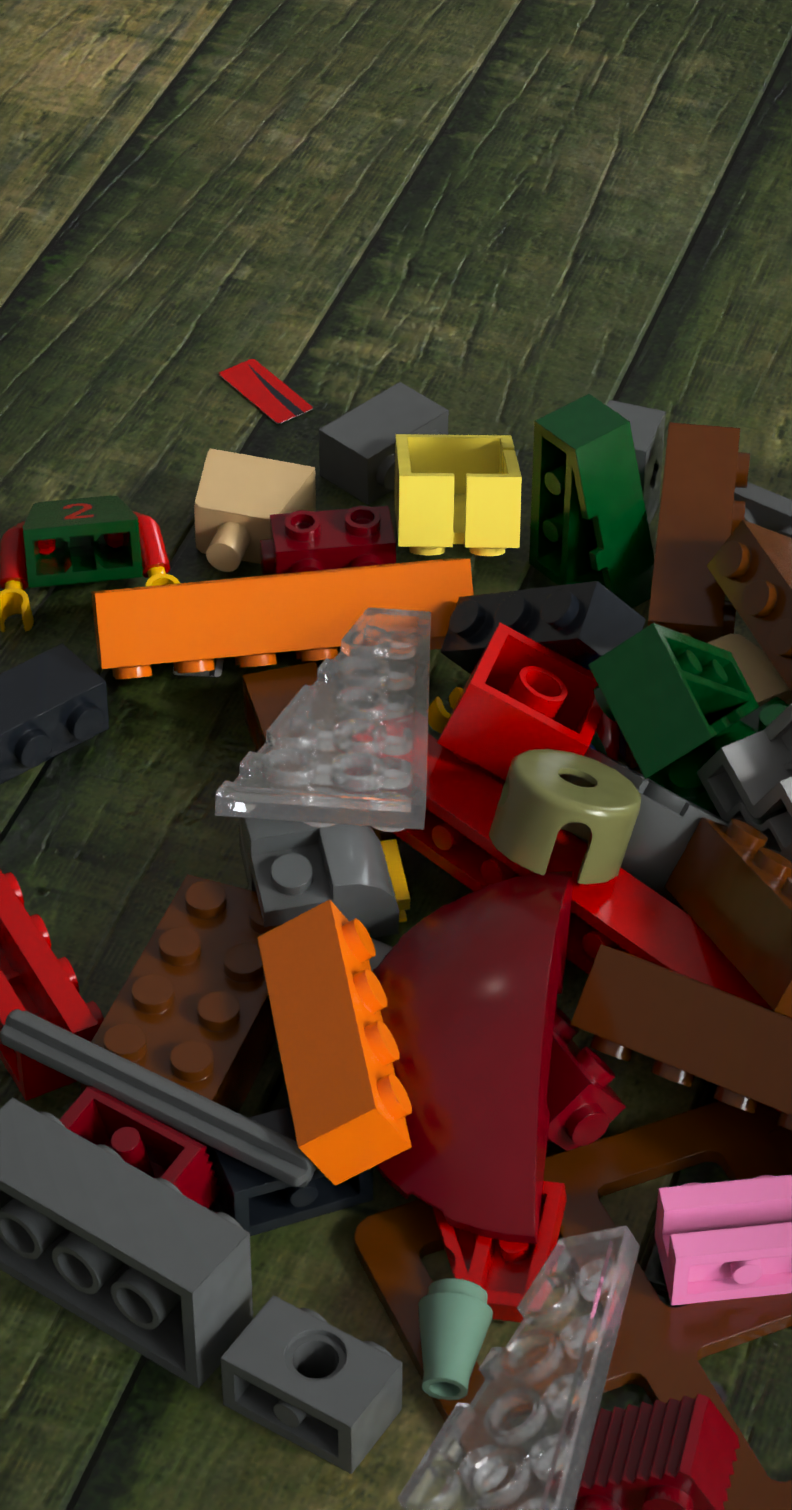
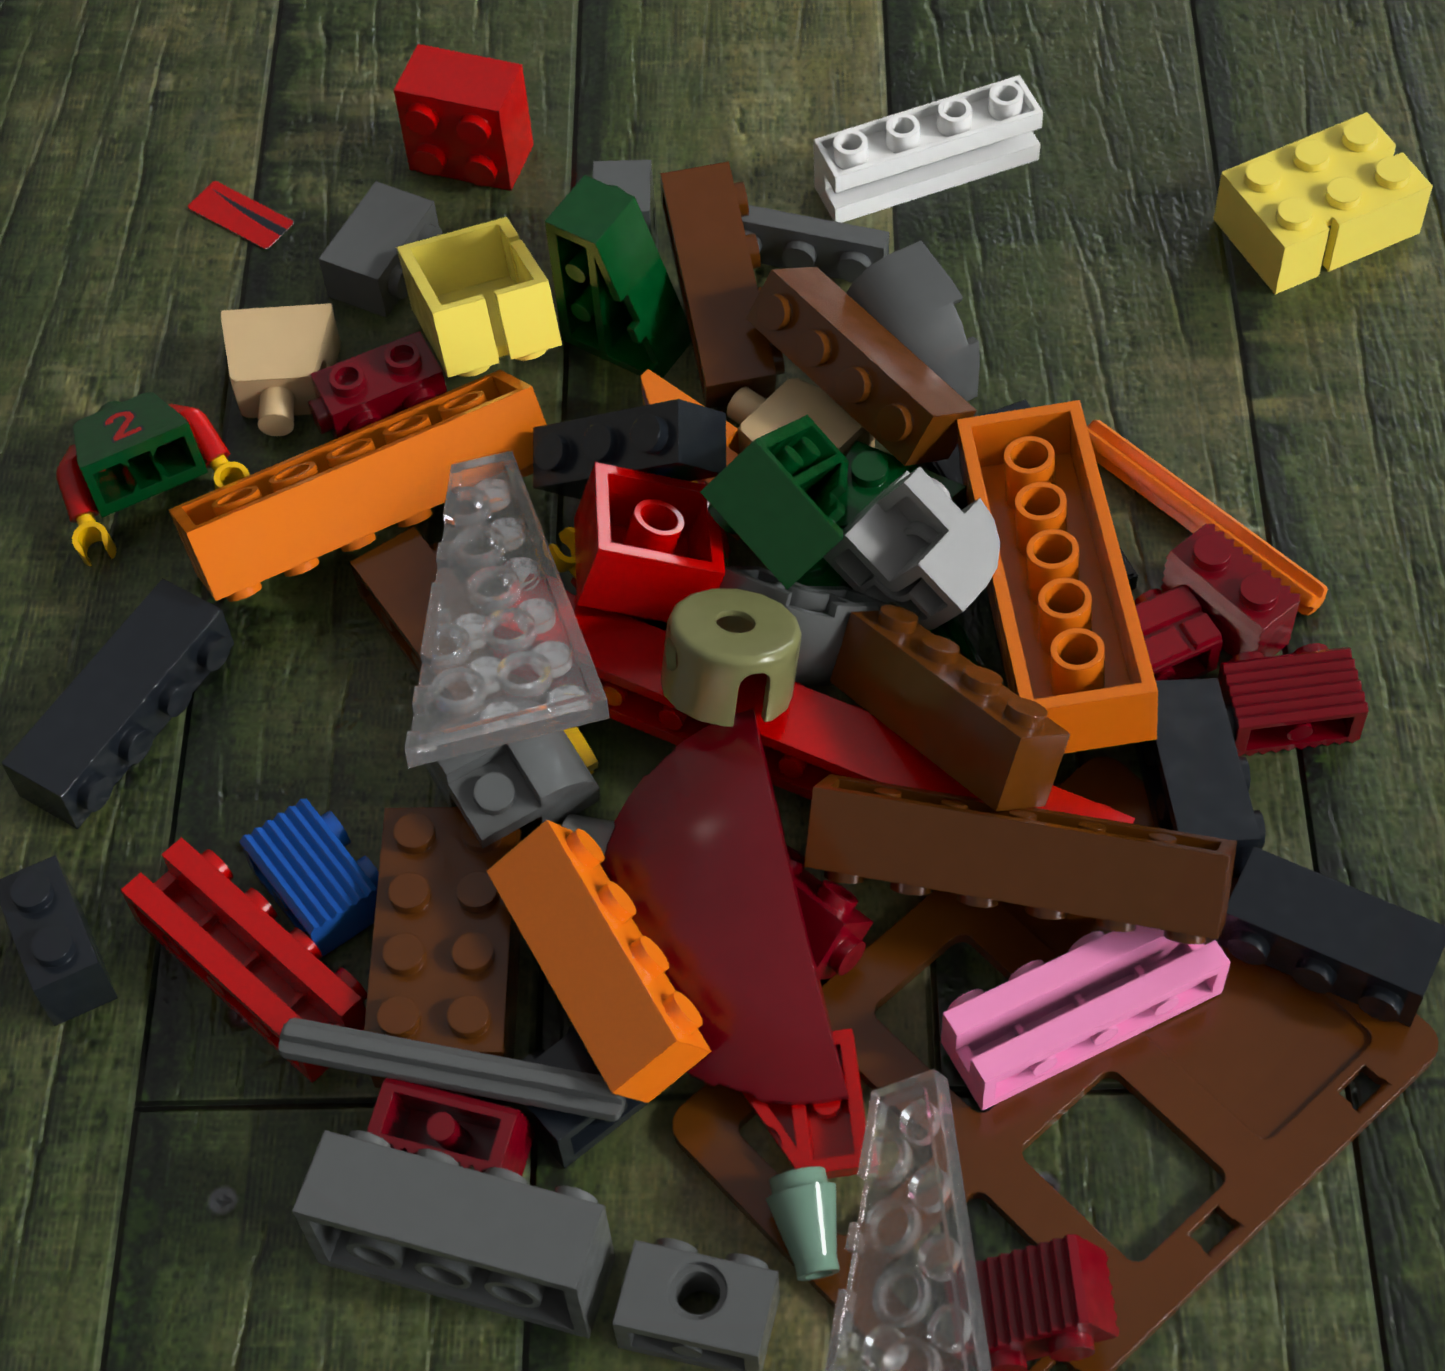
camera: 15 degrees left, 15 degrees up
none -> blue brick [239,799,379,959]
none -> red brick [393,44,534,191]

